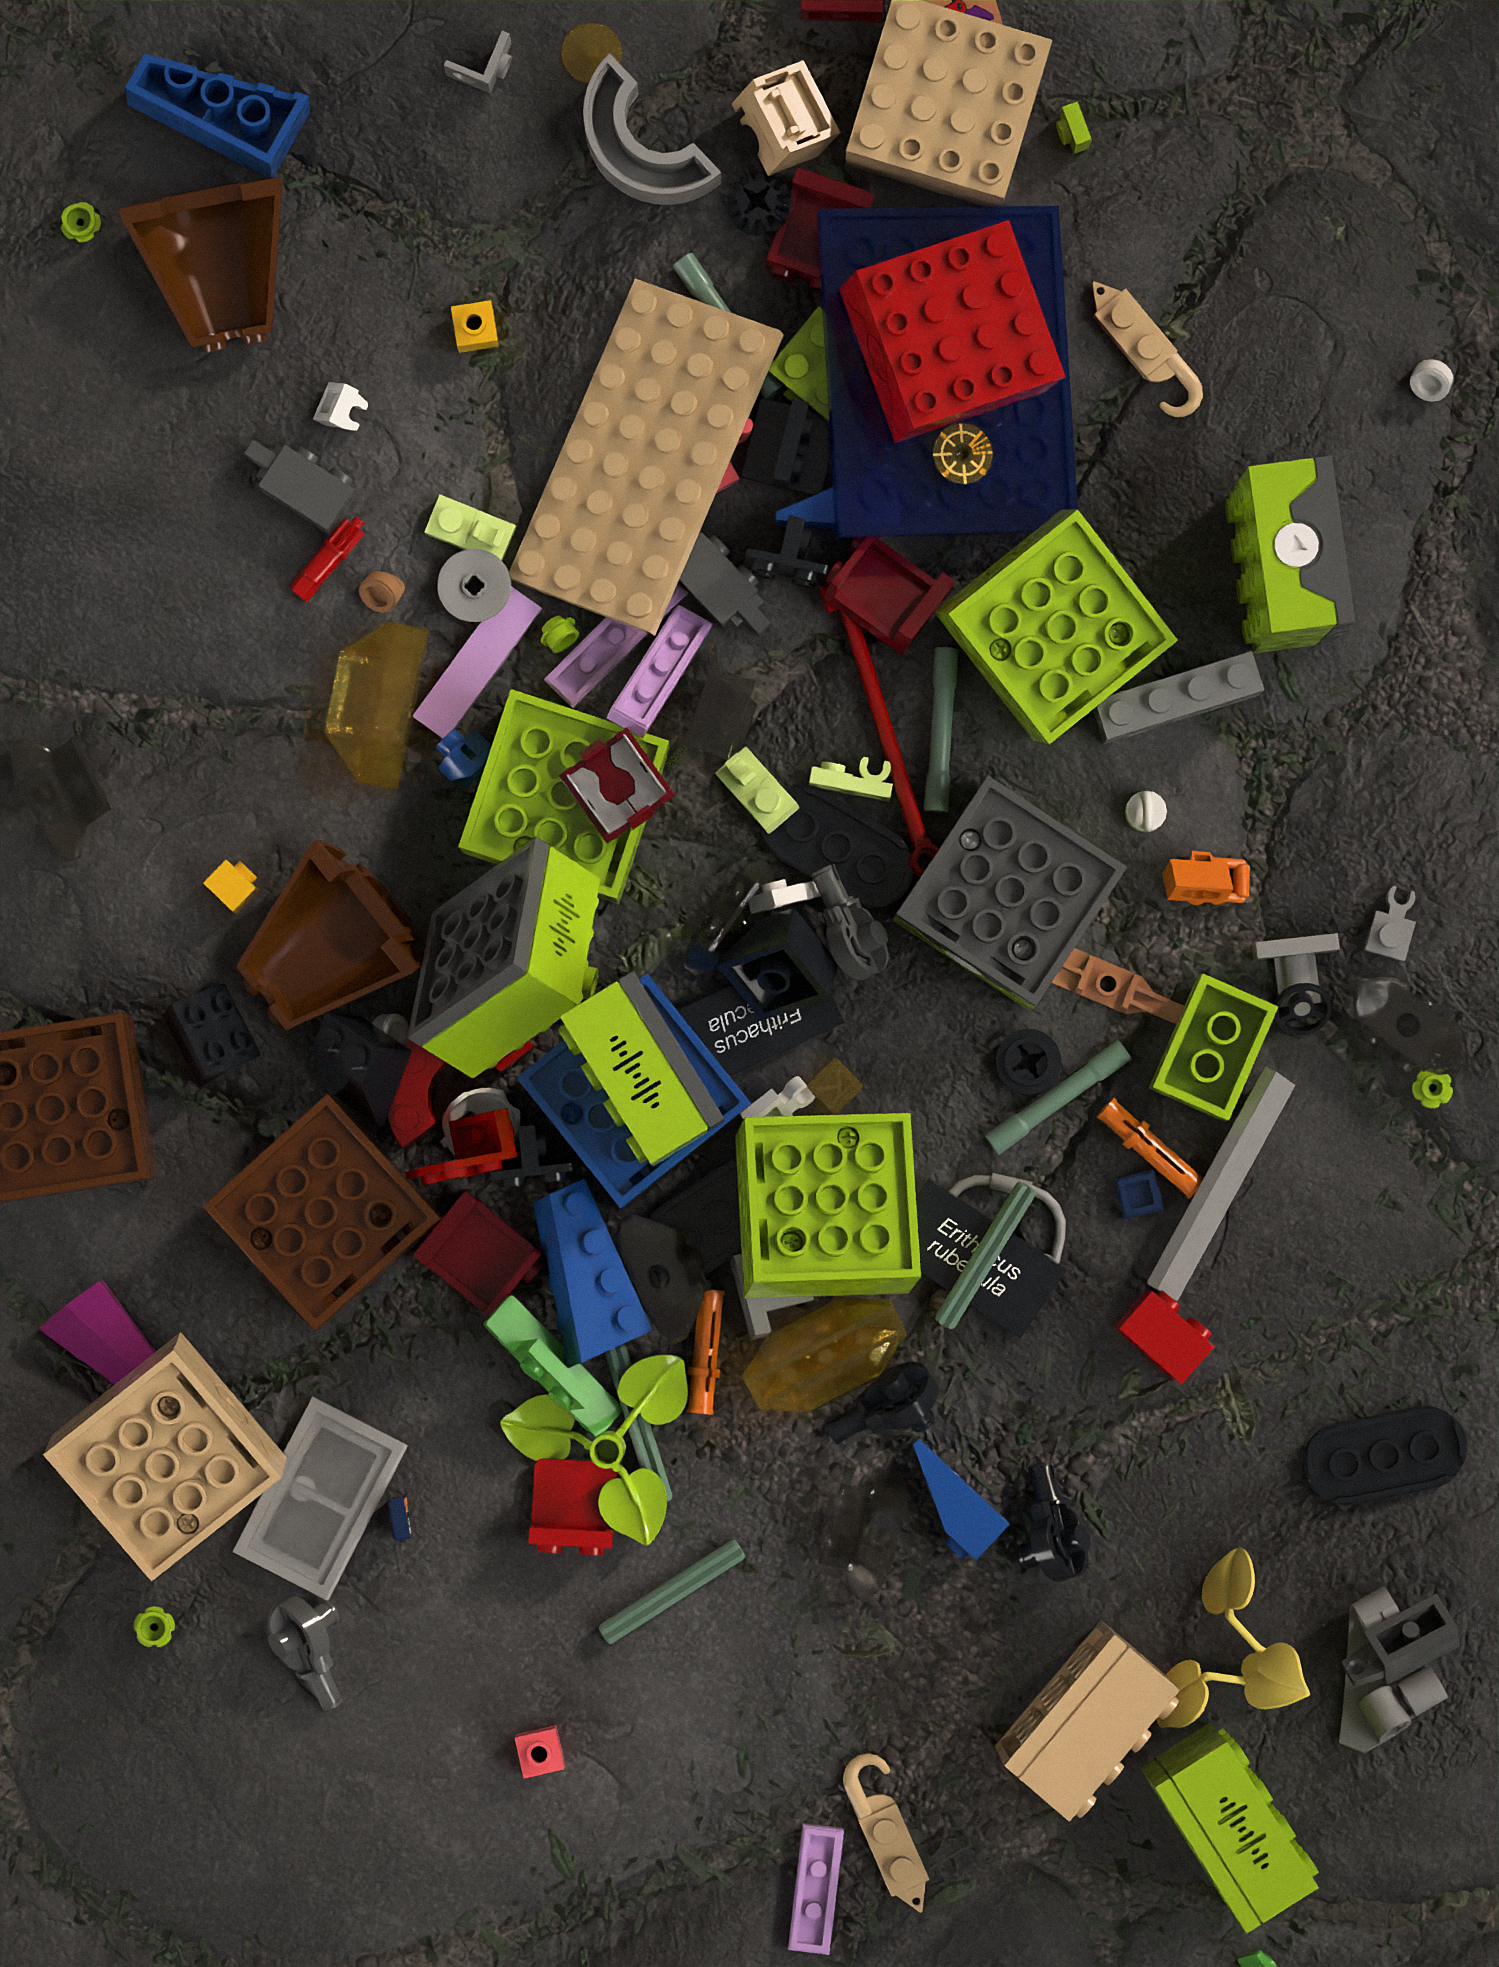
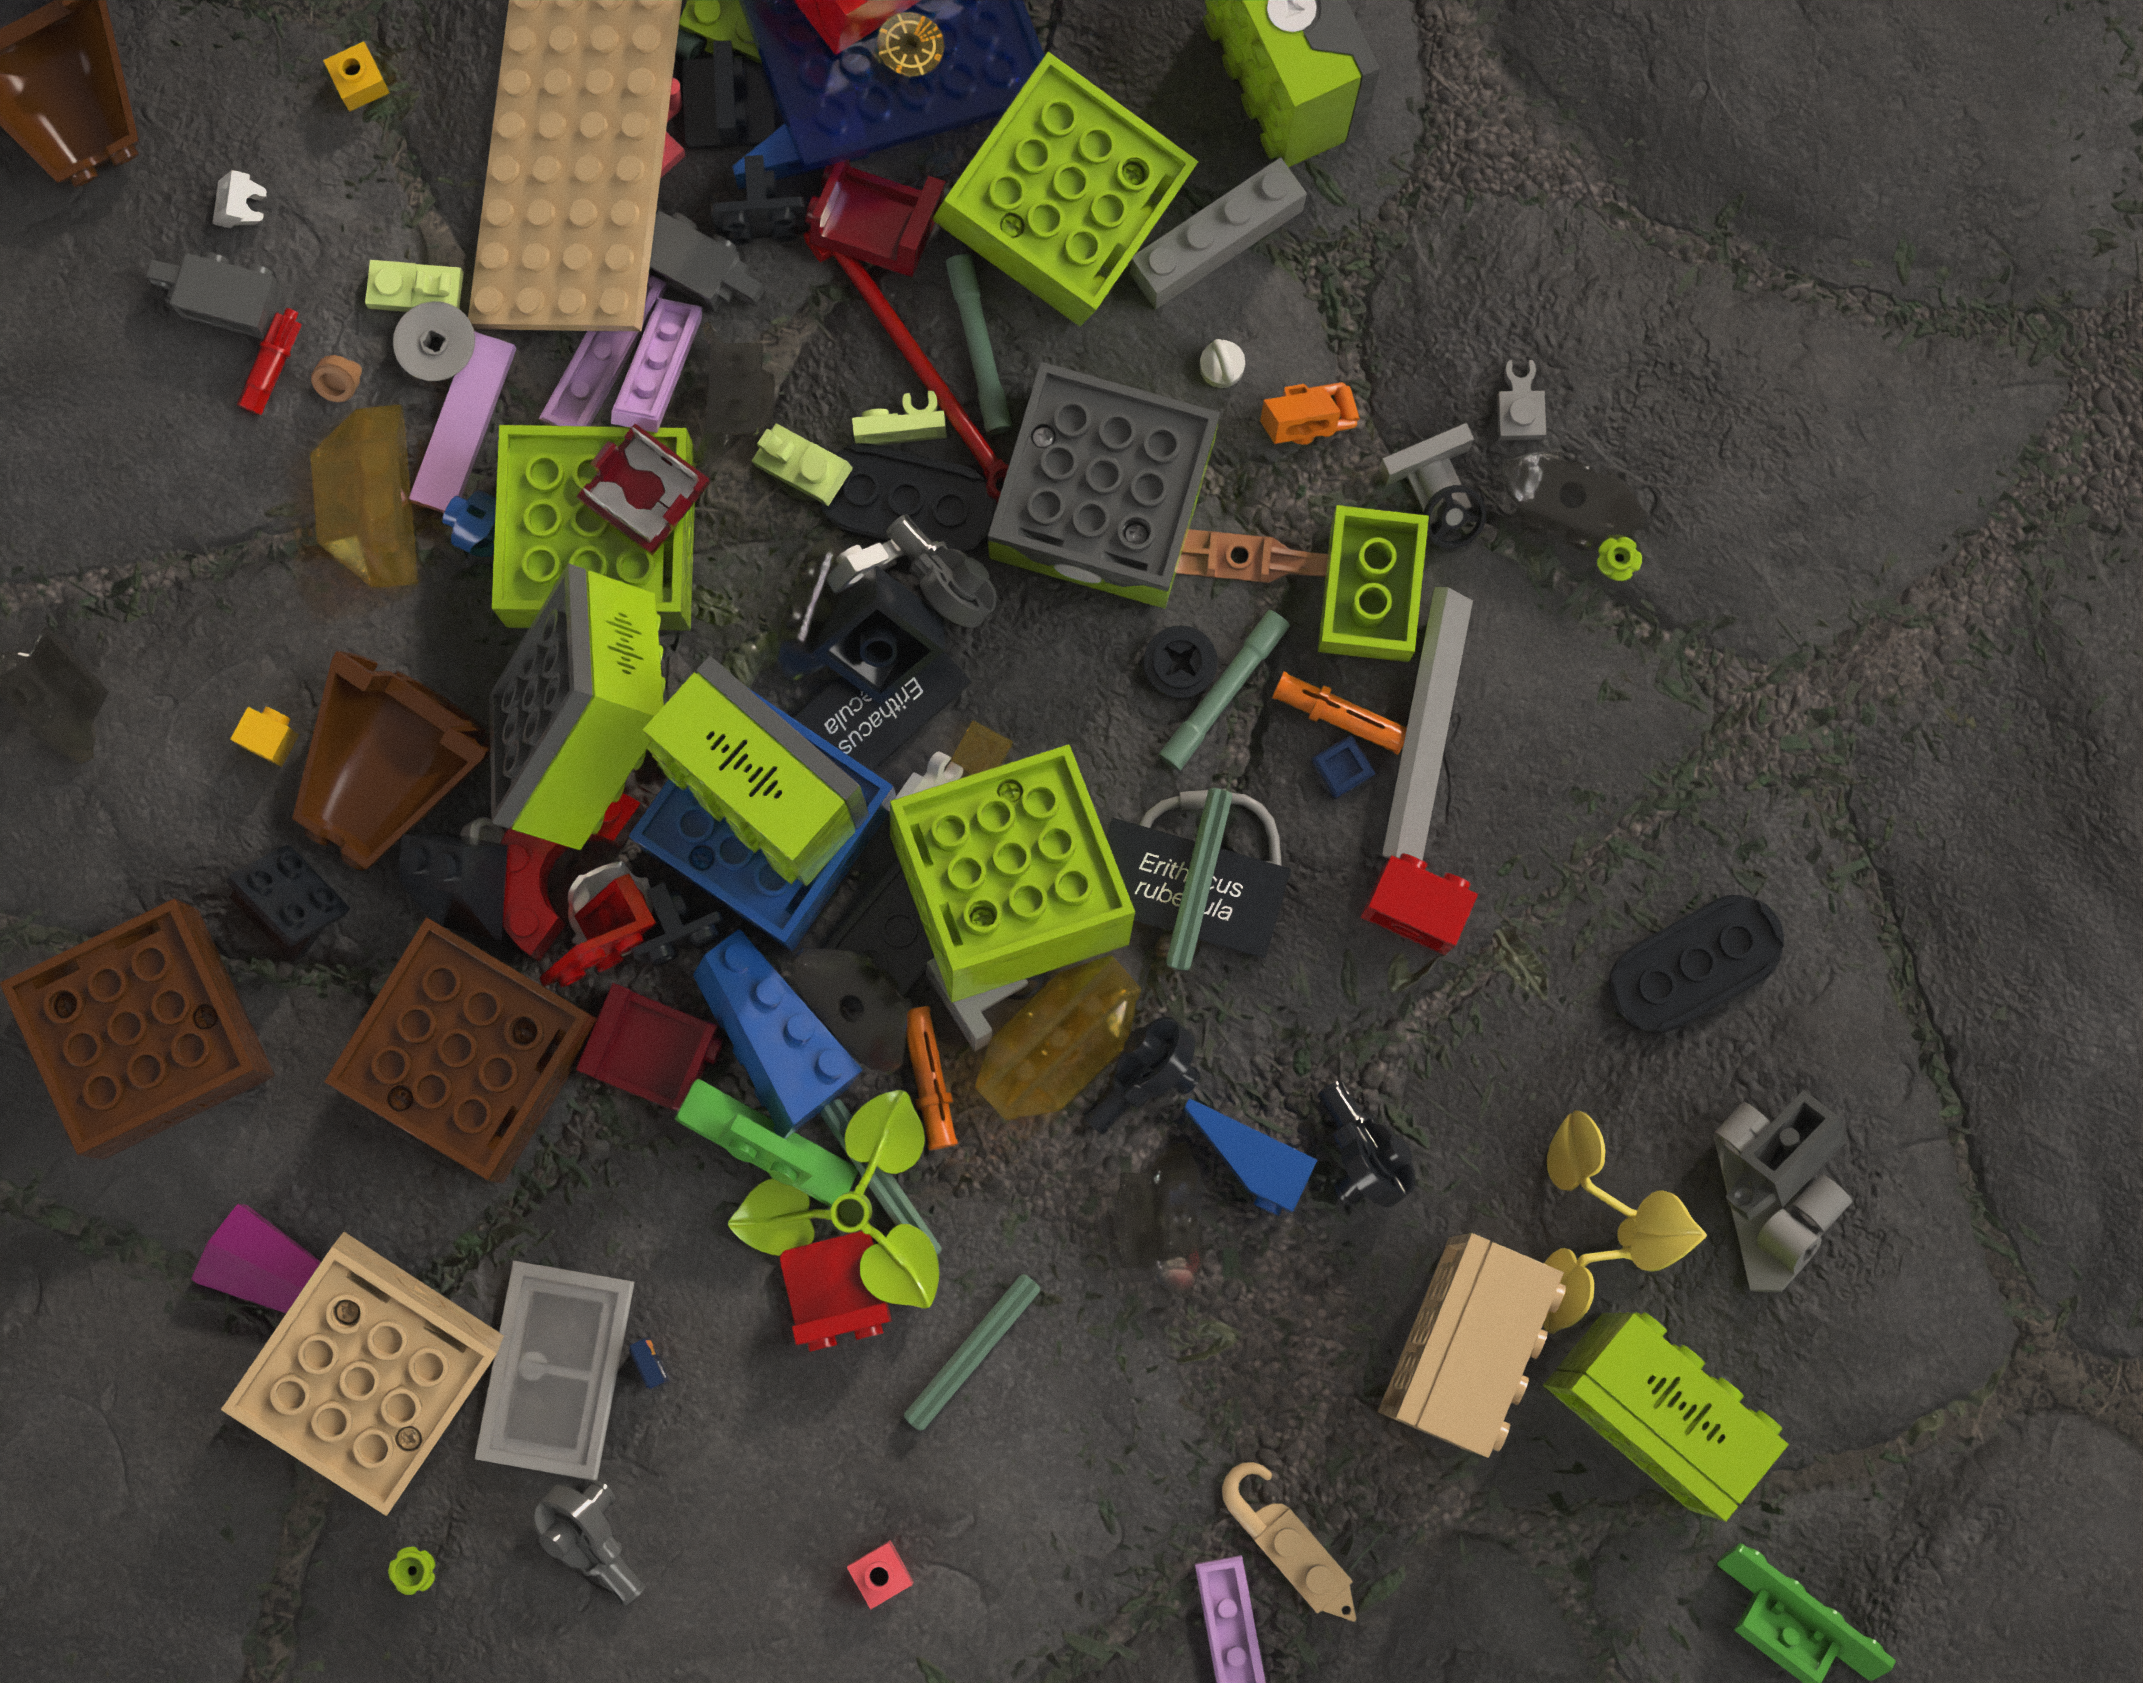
camera: 15 degrees left, 5 degrees down
lime plate [541,616,579,653] -> none

